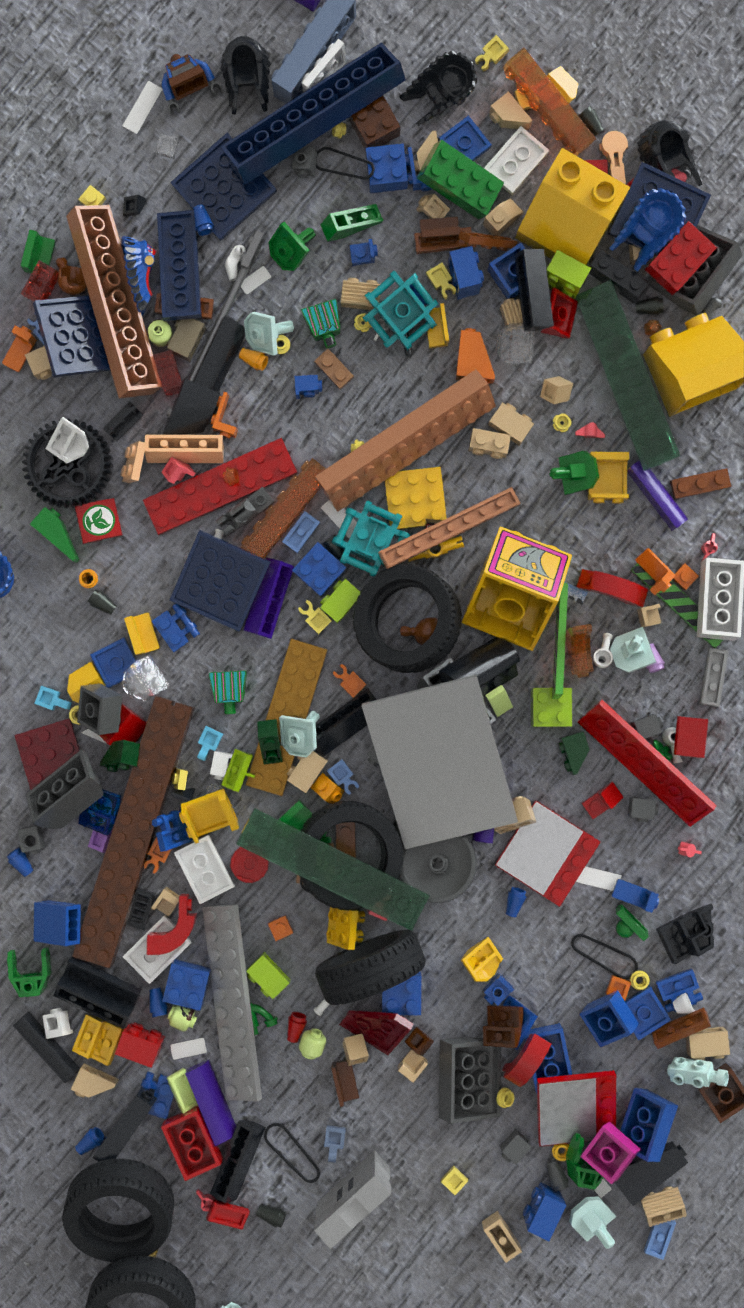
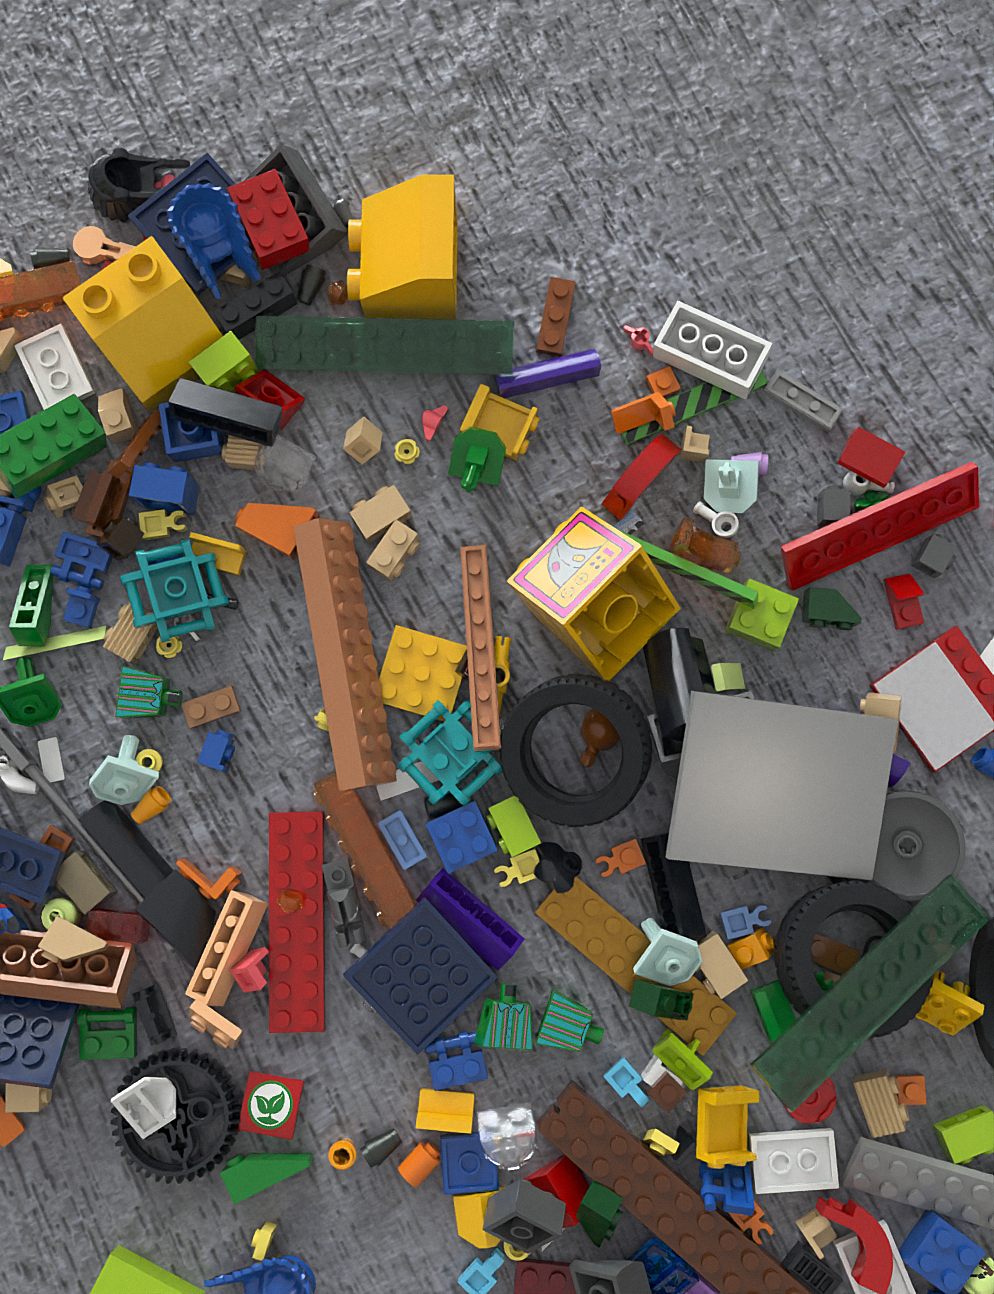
camera: 65 degrees left, 5 degrees down
none -> yellowish green sticker [3,626,106,660]
none -> tan slope [38,916,109,963]
none -> blue plate [50,531,112,590]
none -> green plate [78,1007,137,1060]
none -> dark brown brick [96,517,145,561]
none -> light yellow plate [251,1221,277,1261]
none -> orange brick [398,1141,441,1188]
none -> torso [474,983,533,1050]
none -> black plate [533,842,582,893]
none -> reddish brown plate [647,1071,688,1114]
none -> tan brick [853,1069,910,1138]

